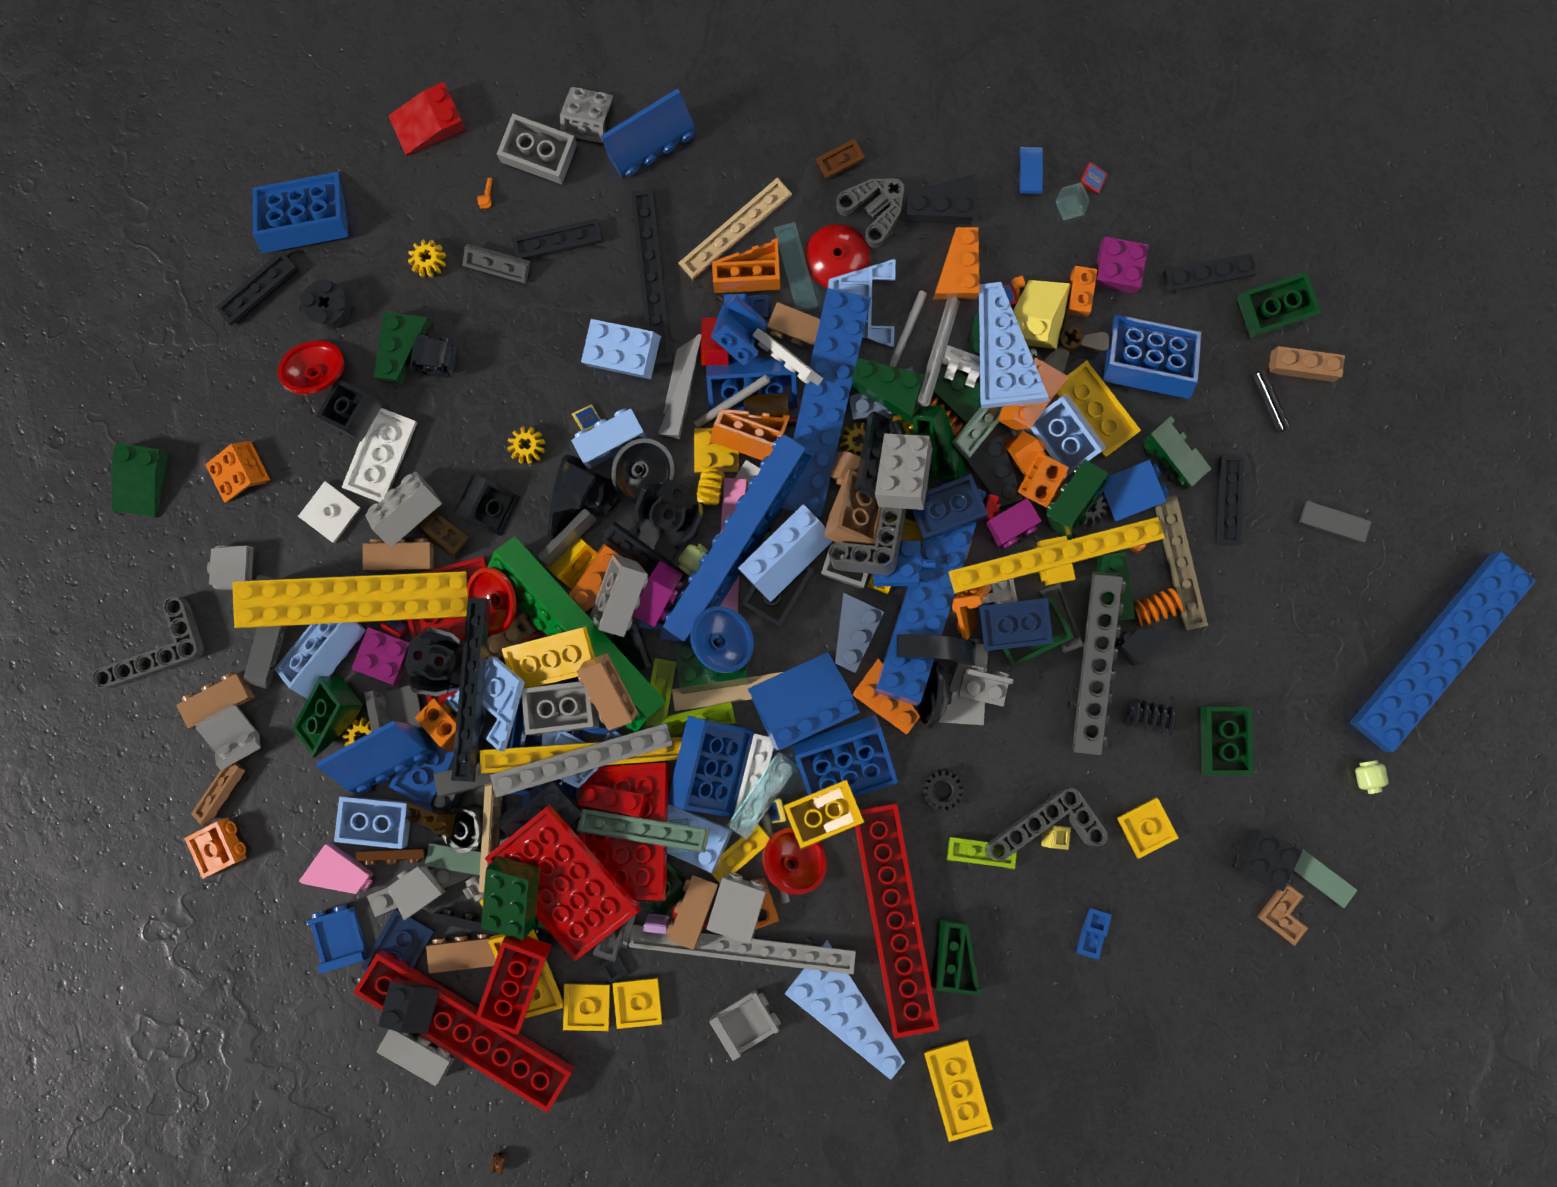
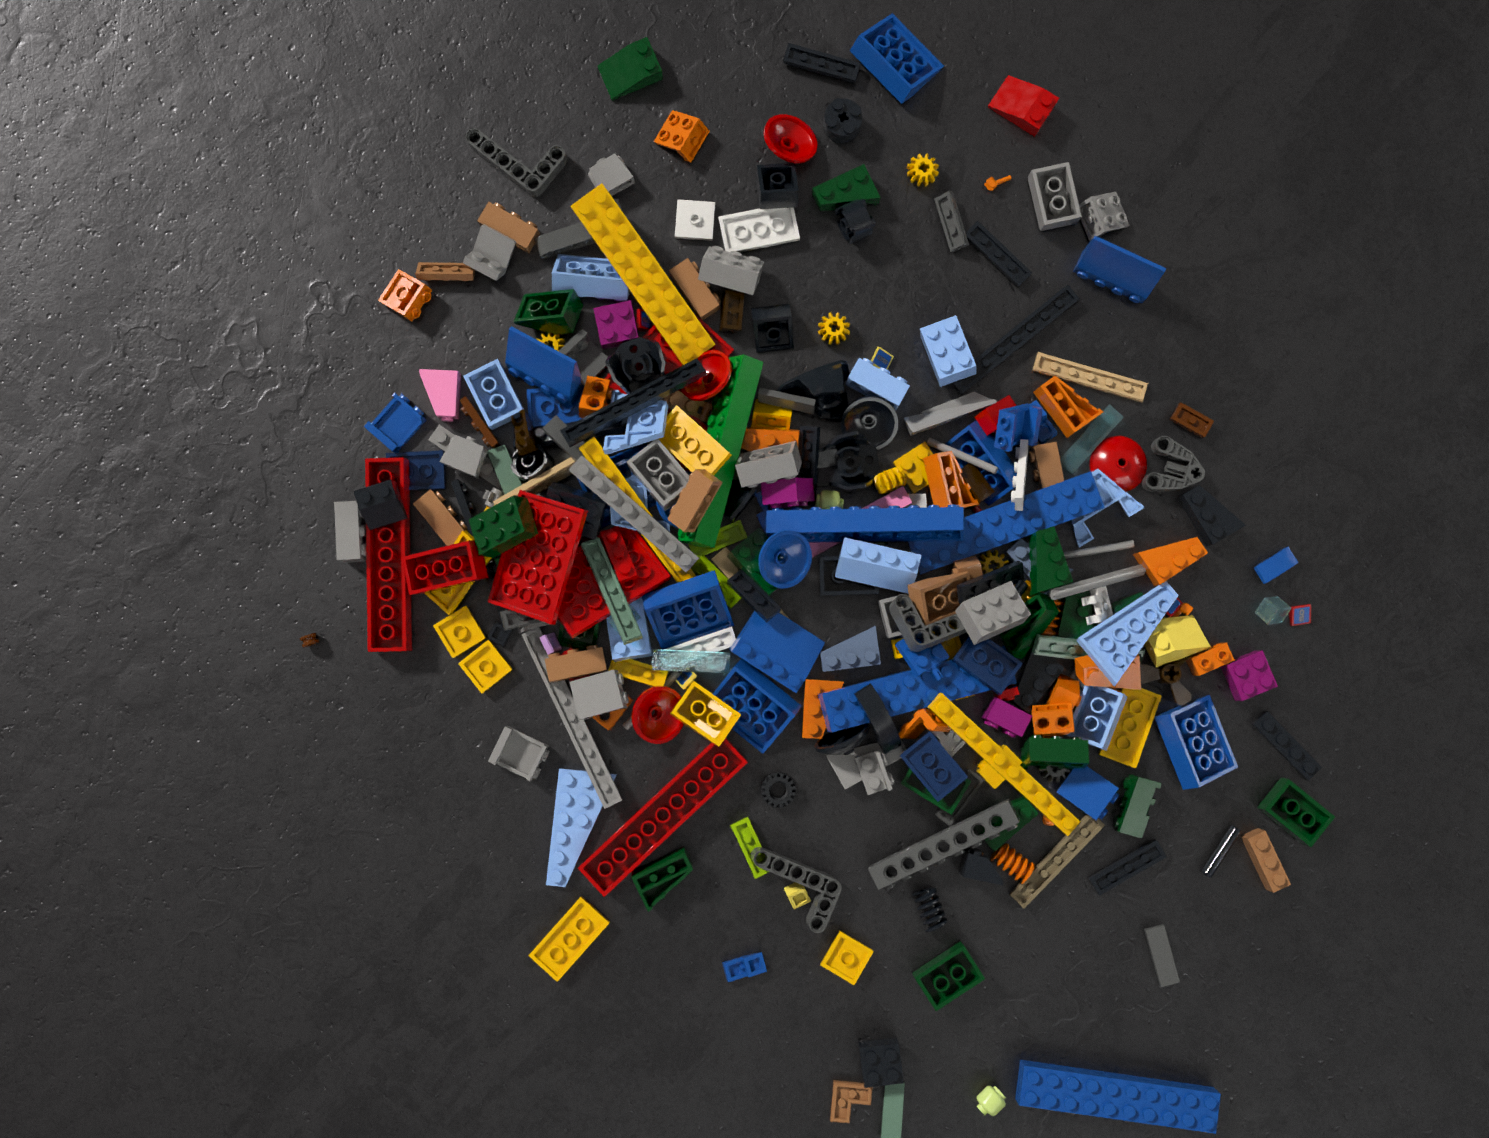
camera: 55 degrees right, 0 degrees up
none -> black plate [727,569,781,623]

